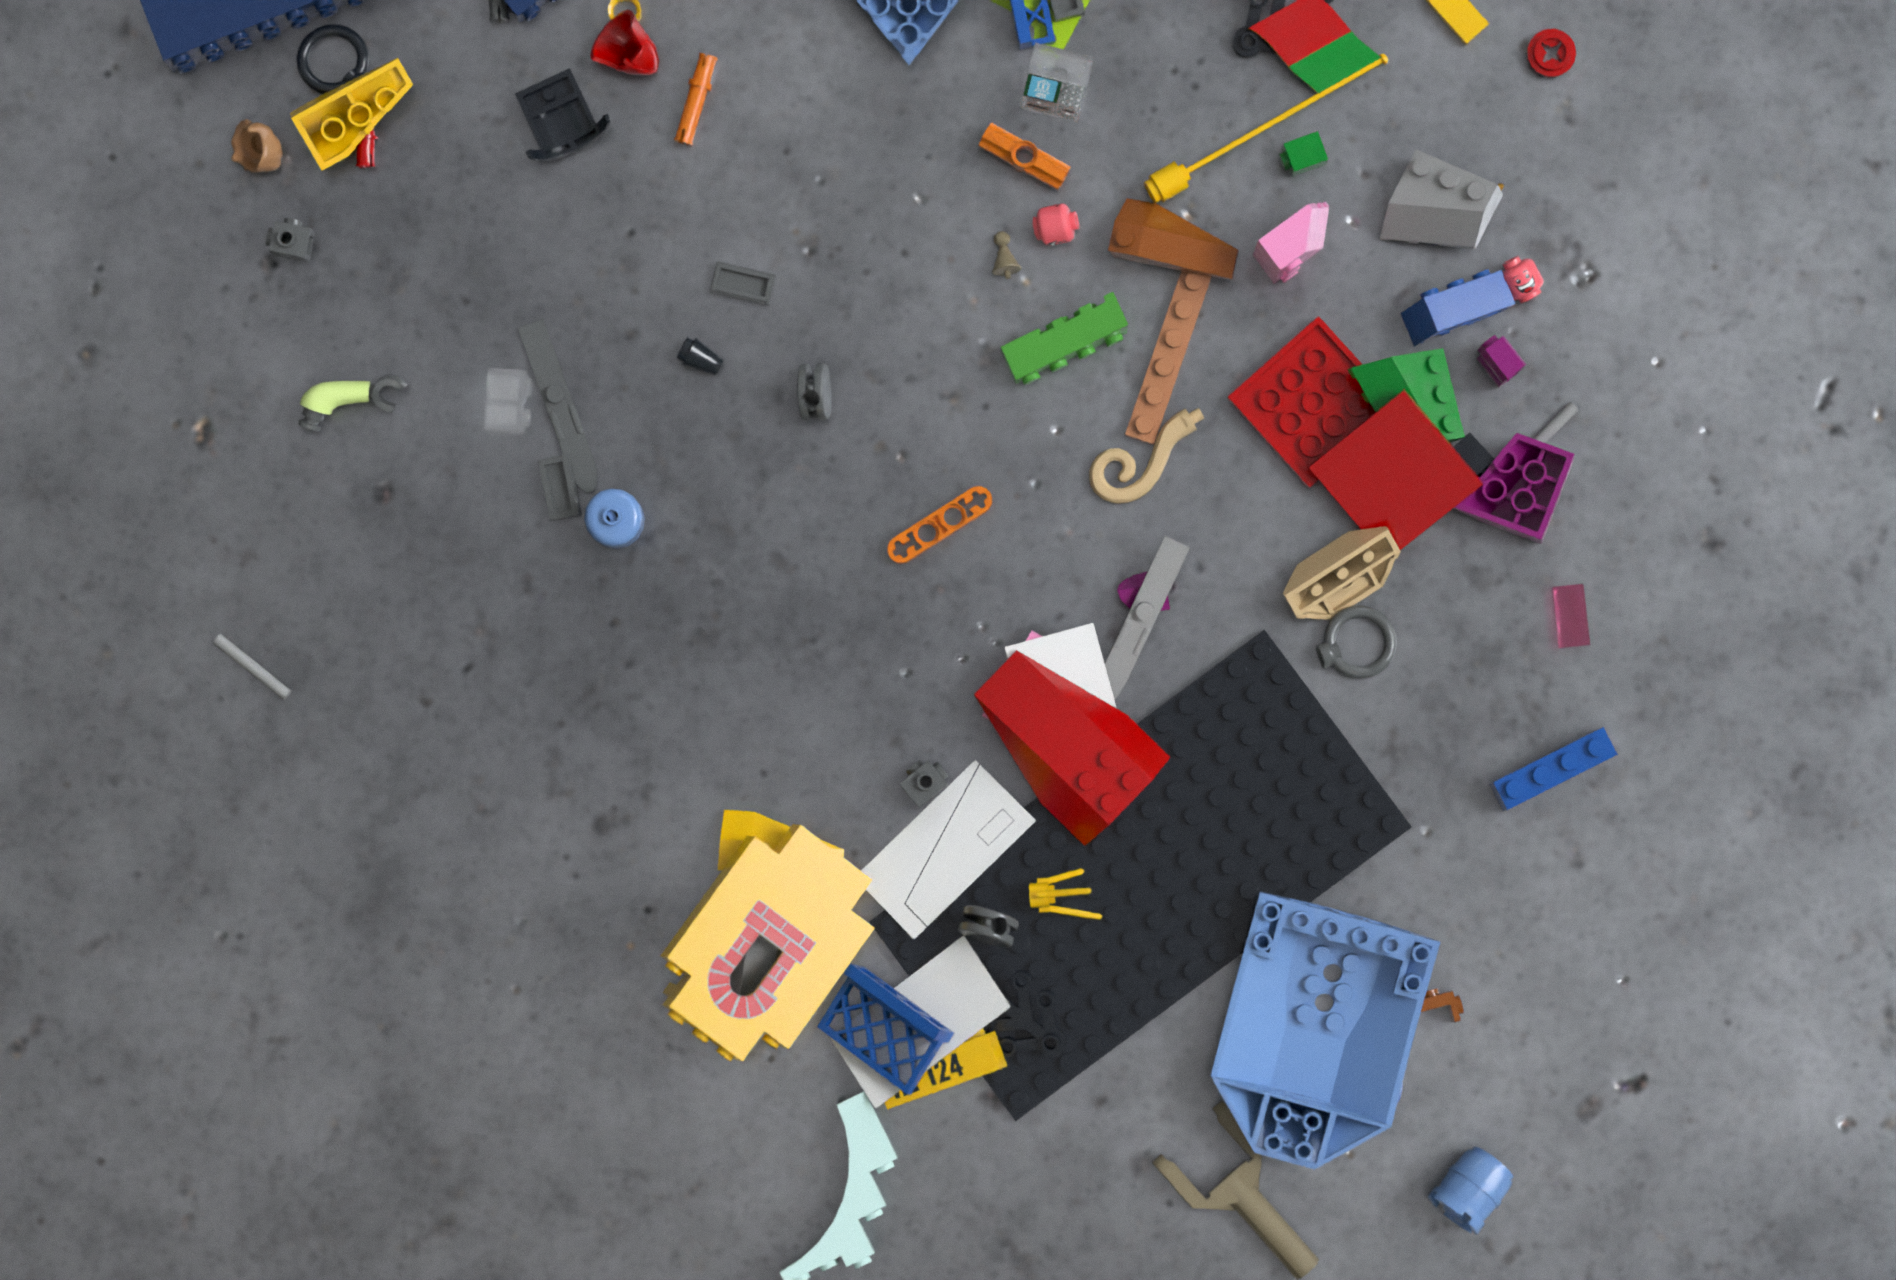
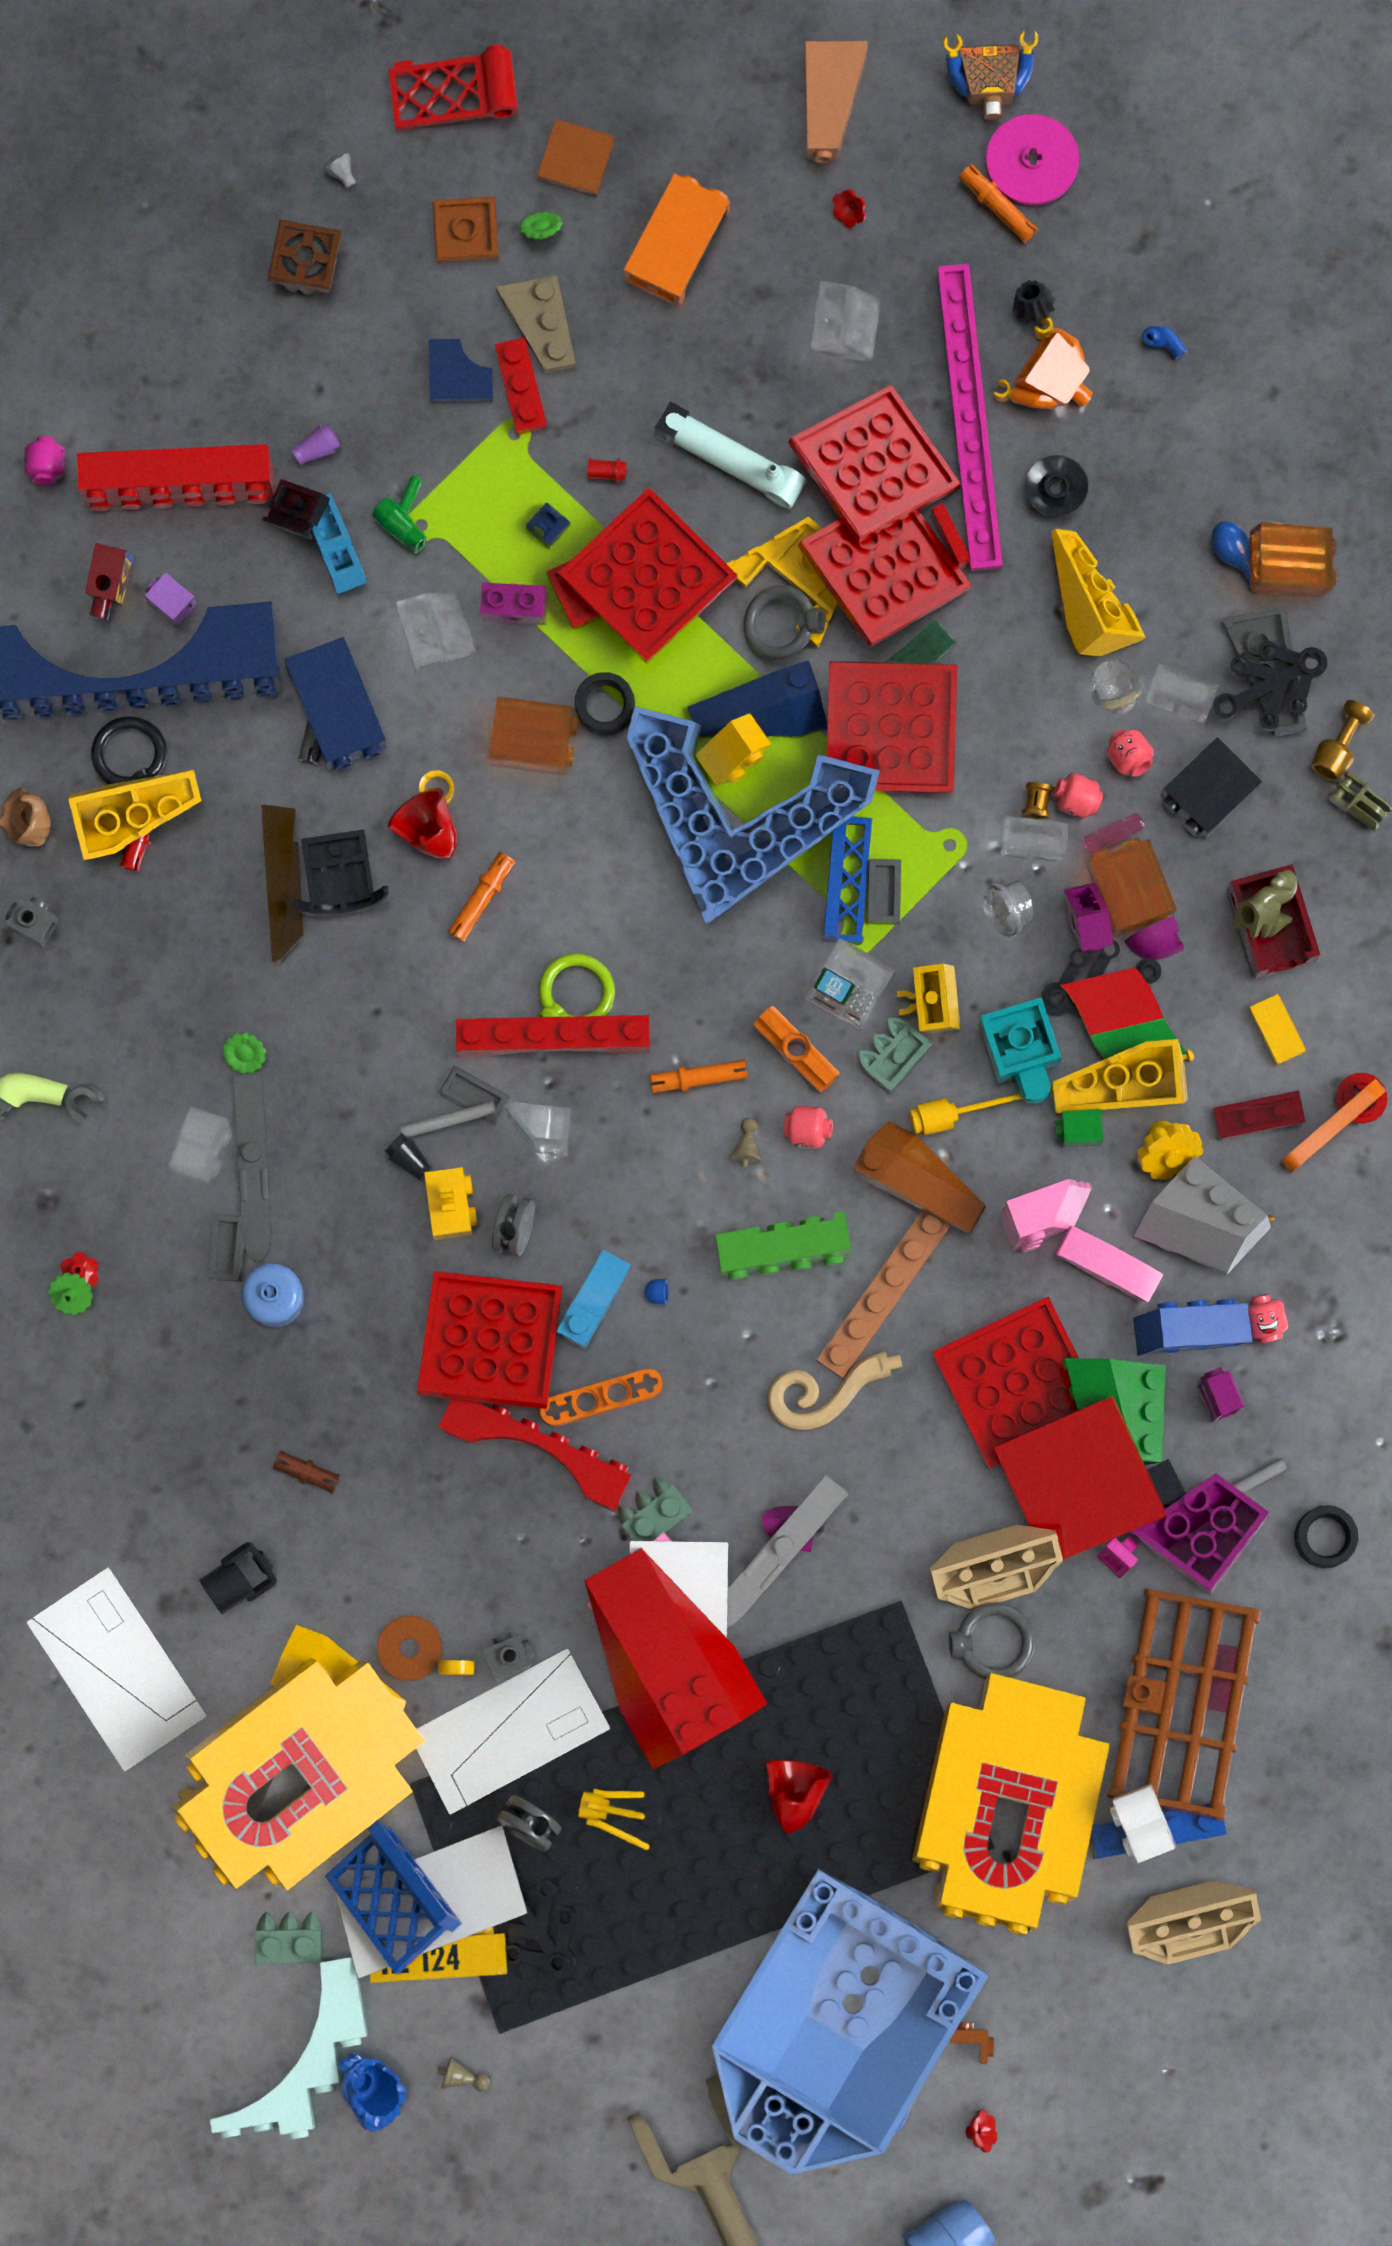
camera: 10 degrees right, 5 degrees down
none -> white sticker [27,1568,206,1771]
none -> bright green piece [48,1272,93,1315]
none -> red plant [61,1252,99,1287]
none -> black piece [199,1542,277,1615]
none -> bright green piece [222,1032,266,1074]
none -> sand green plate [255,1912,322,1964]
none -> dark brown wedge [261,805,304,966]
none -> copper pin [273,1450,341,1494]
none -> blue hair [338,2053,407,2132]
none -> dark orange tile [377,1616,442,1681]
none -> light grey bar [401,1101,496,1138]
none -> red plate [417,1271,562,1409]
none -> yellow brick [424,1167,478,1240]
none -> dark tan piece [437,2056,490,2092]
none -> red arch [438,1398,632,1513]
none -> yellow piece [438,1660,475,1675]
none -> red arch [456,1015,650,1057]
none -> clear slope [506,1102,572,1161]
none -> lime piece [537,953,615,1017]
none -> dark azure slope [557,1250,631,1350]
none -> sand green plate [618,1477,694,1541]
none -> blue hinge [644,1279,669,1305]
none -> orange pin [649,1059,748,1094]
none -> red helmet [766,1759,833,1834]
none -> sand green plate [859,1018,932,1093]
none -> yellow brick [897,963,961,1034]
none -> yellow panel [912,1673,1110,1936]
none -> red plant [965,2109,998,2153]
none -> teal brick [978,997,1062,1104]
none -> yellow wedge [1053,1039,1188,1113]
none -> bright pink slope [1056,1226,1163,1303]
none -> dark pink tile [1097,1535,1139,1578]
none -> dark orange door [1107,1589,1261,1821]
none -> white brick [1110,1784,1176,1863]
none -> tan wedge [1127,1880,1261,1965]
none -> yellow plant [1137,1121,1203,1180]
none -> dark red hinge [1214,1090,1306,1140]
none -> orange beam [1281,1079,1386,1173]
none -> black tyre [1294,1505,1359,1568]

